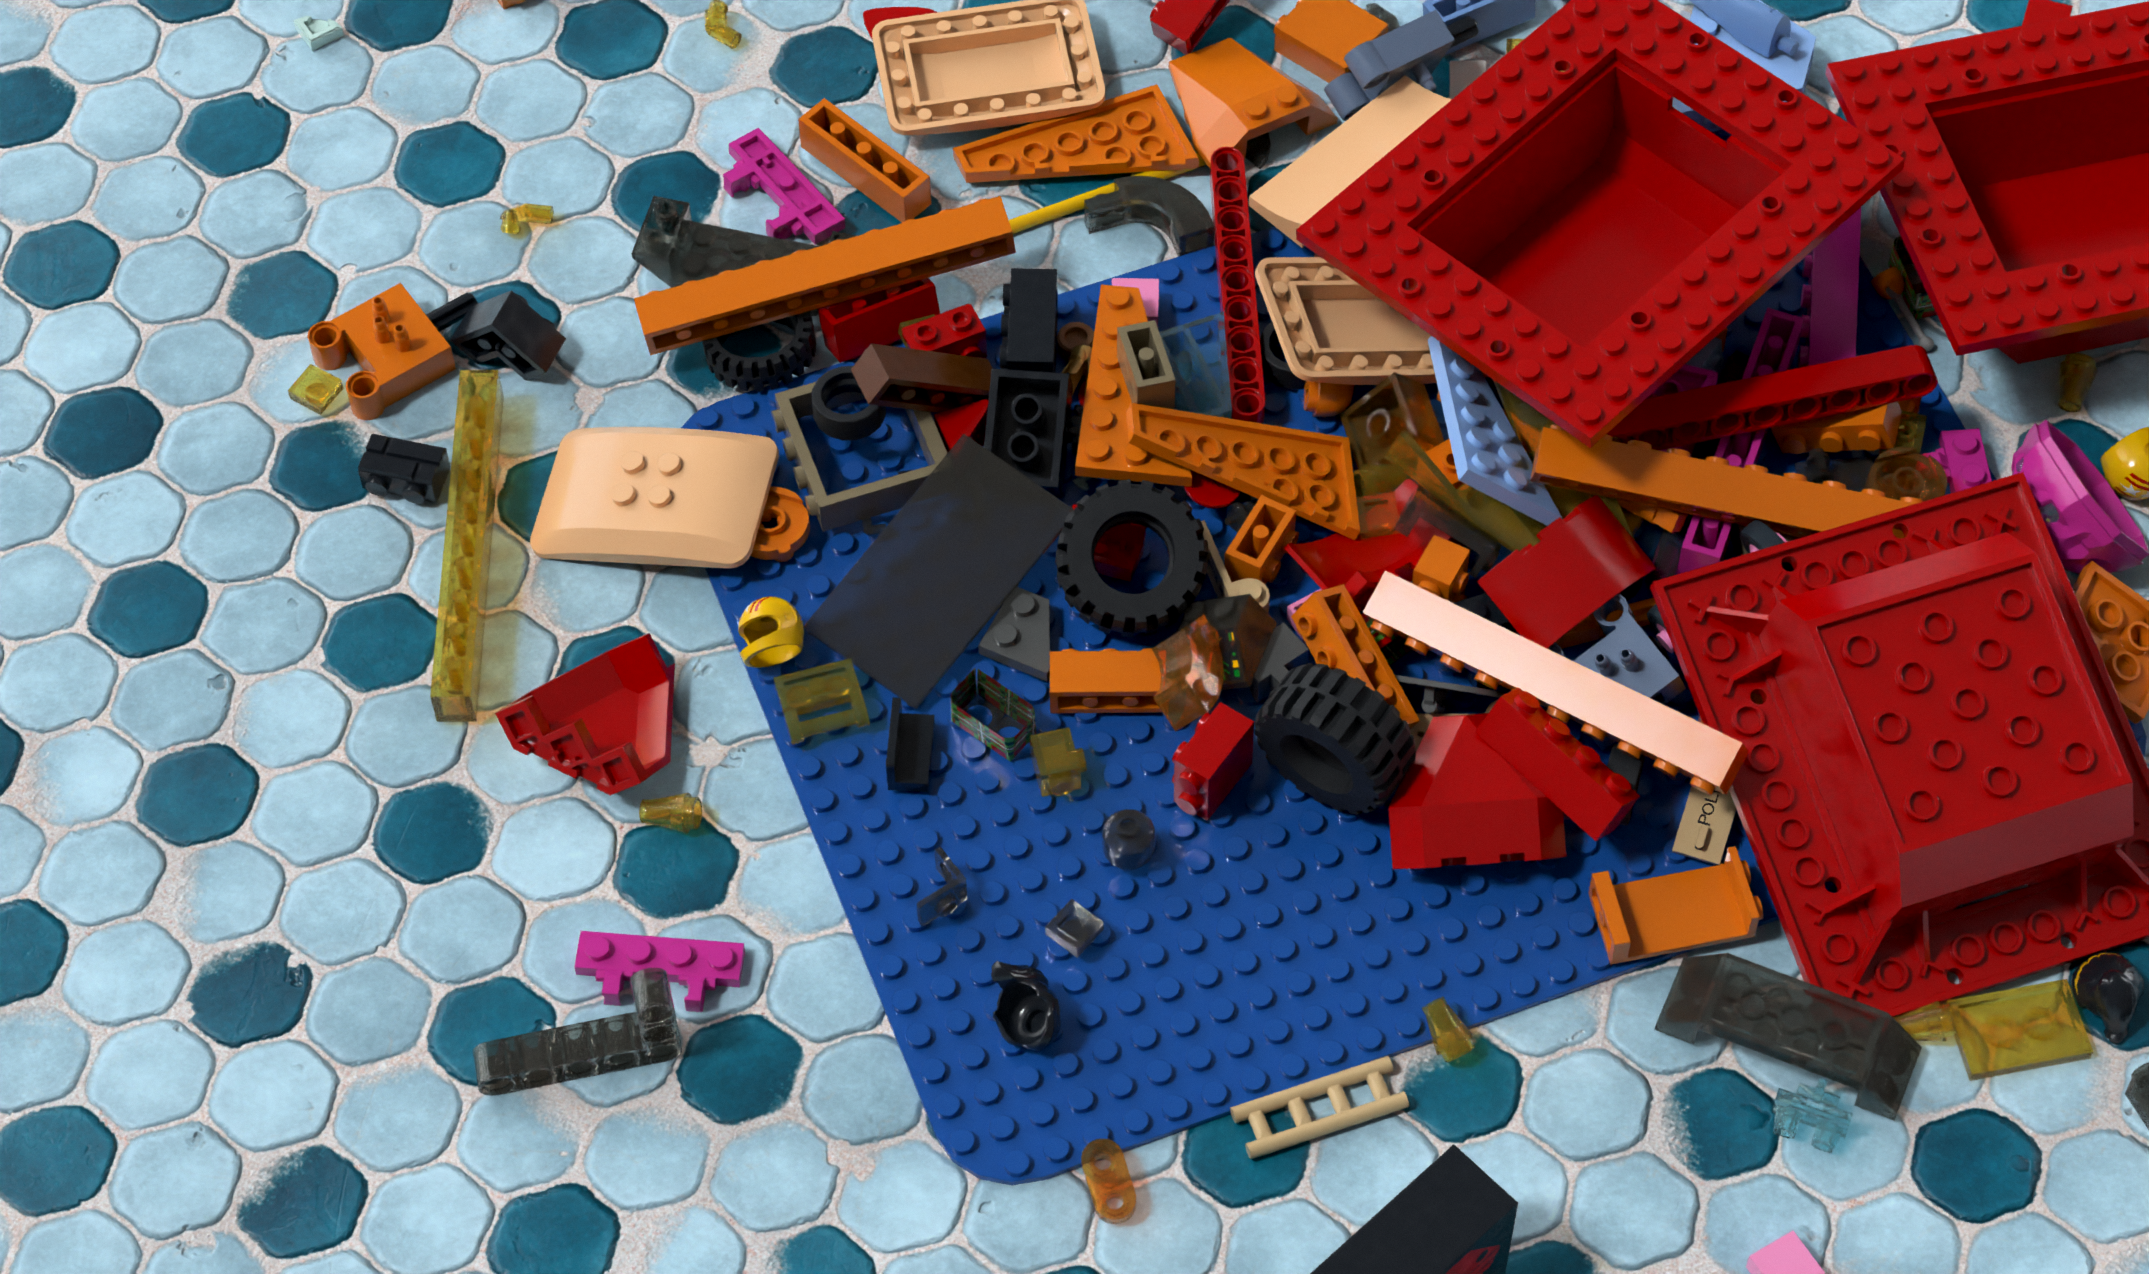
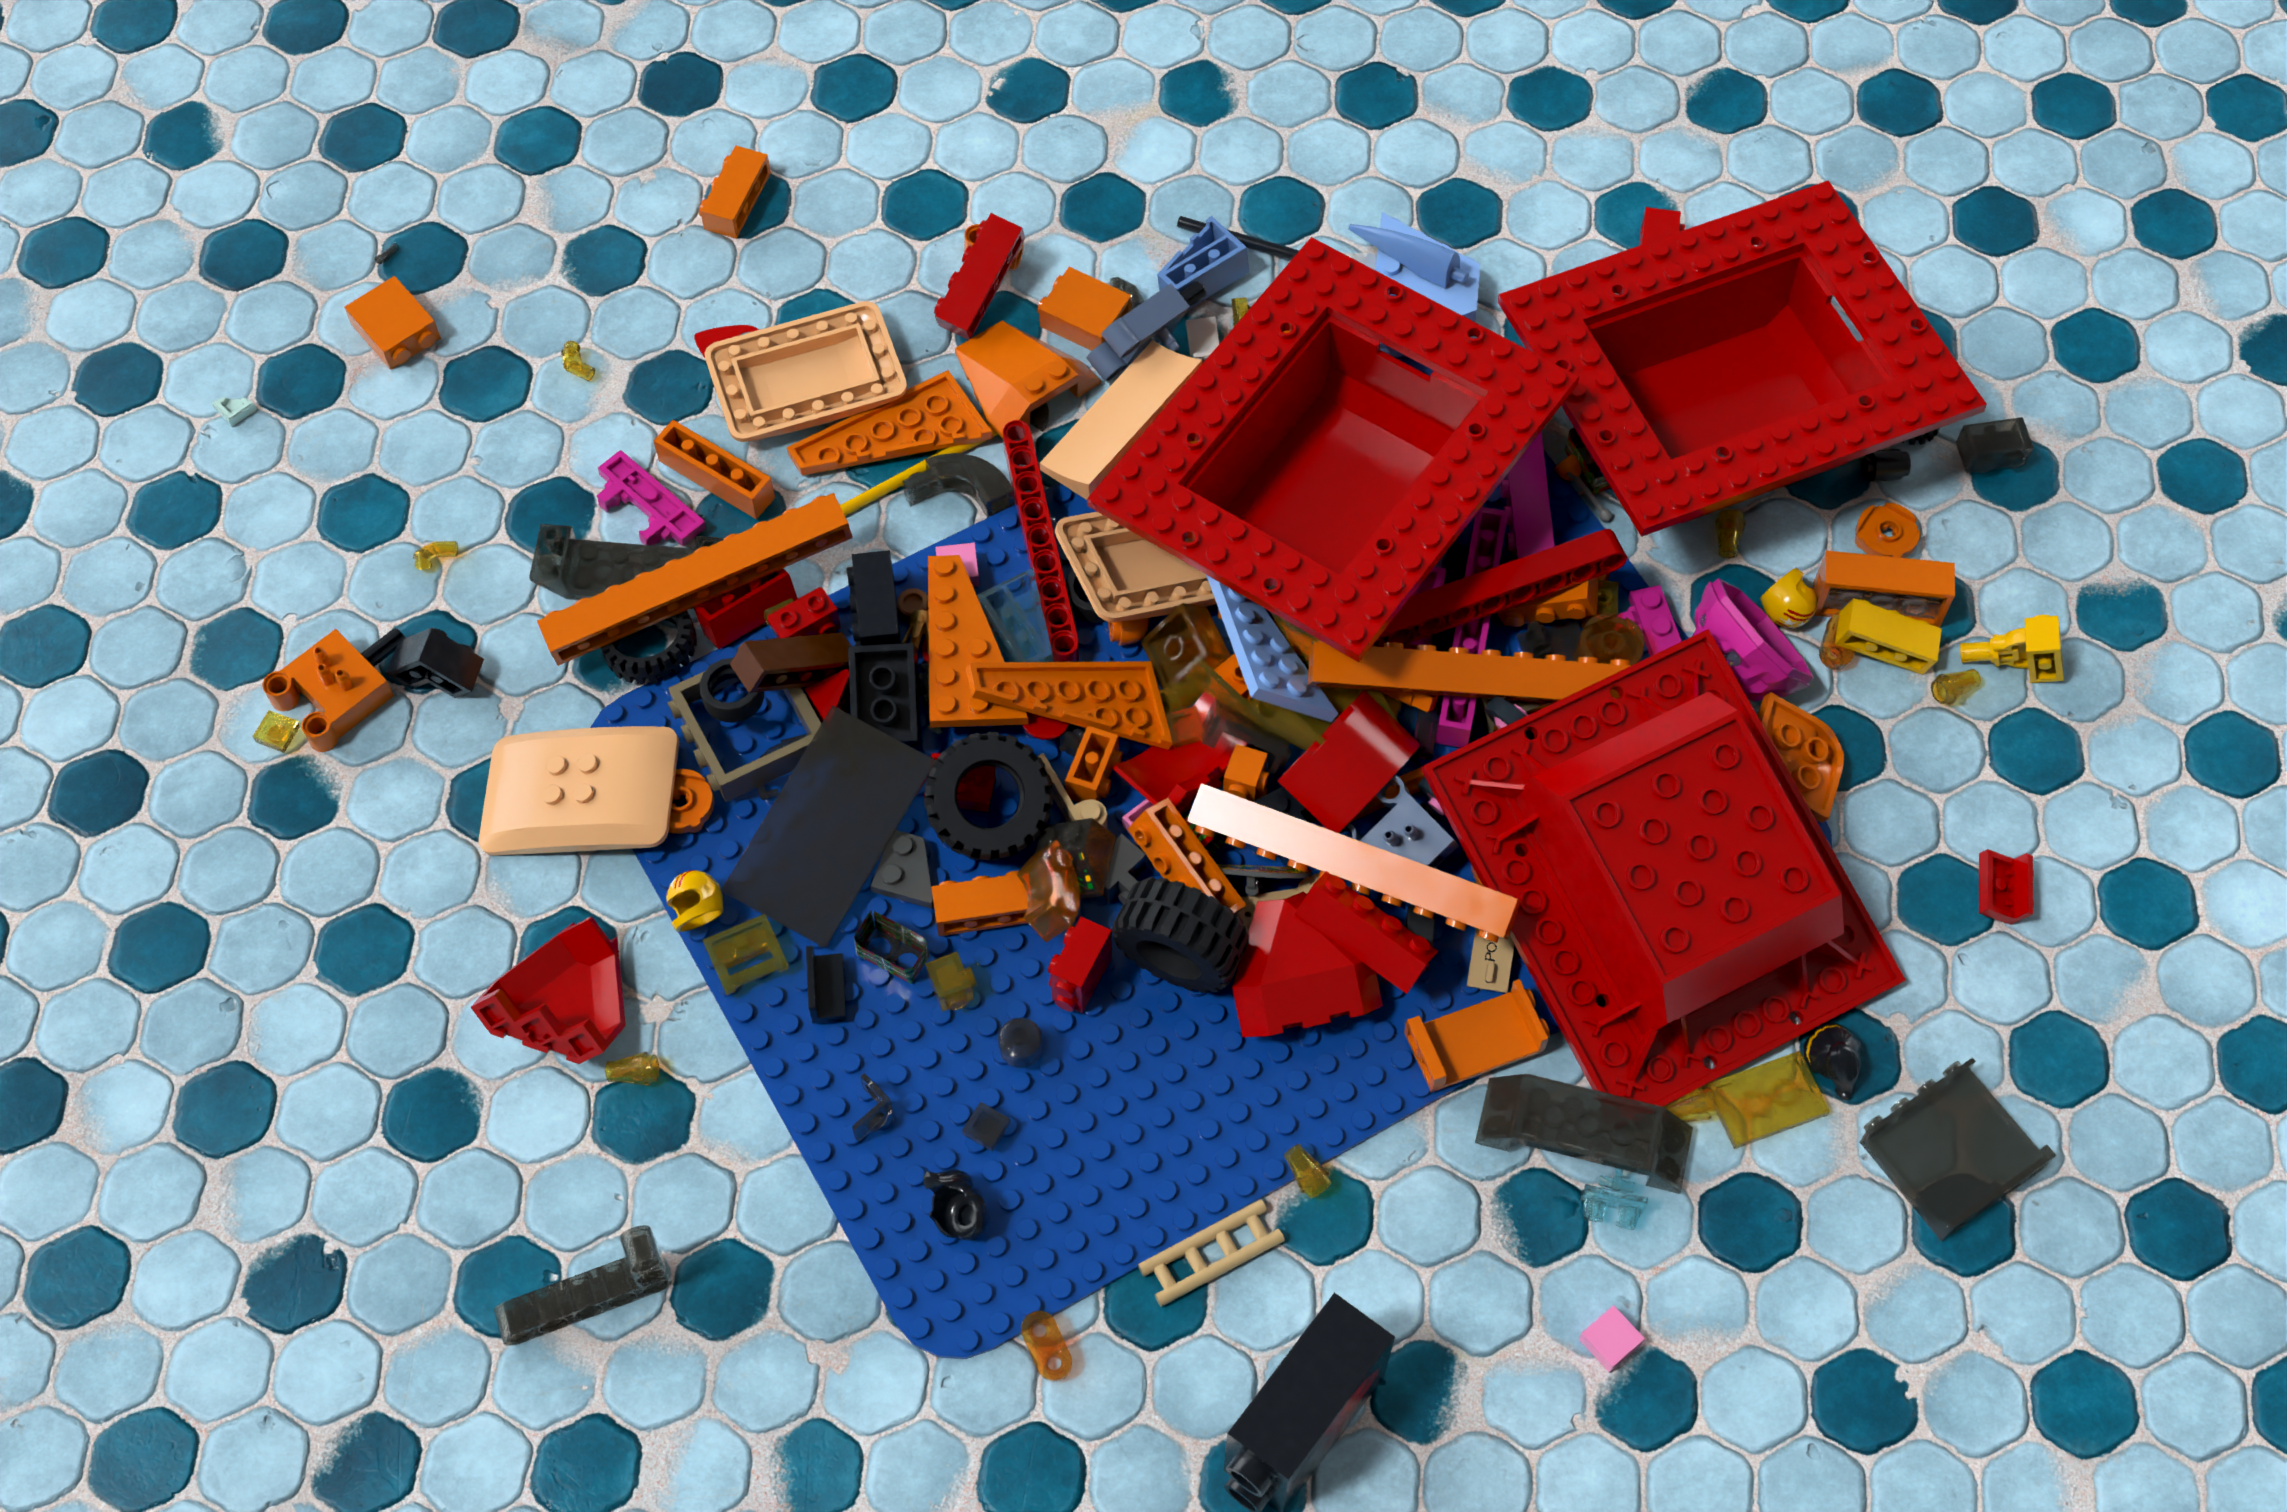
camera: 10 degrees left, 5 degrees up
black brick [358,434,450,504] -> none
clear yellow brick [430,370,504,722] -> none
dark pink hinge [574,931,745,1012] -> none
dark tan brick [1117,320,1176,409] -> none

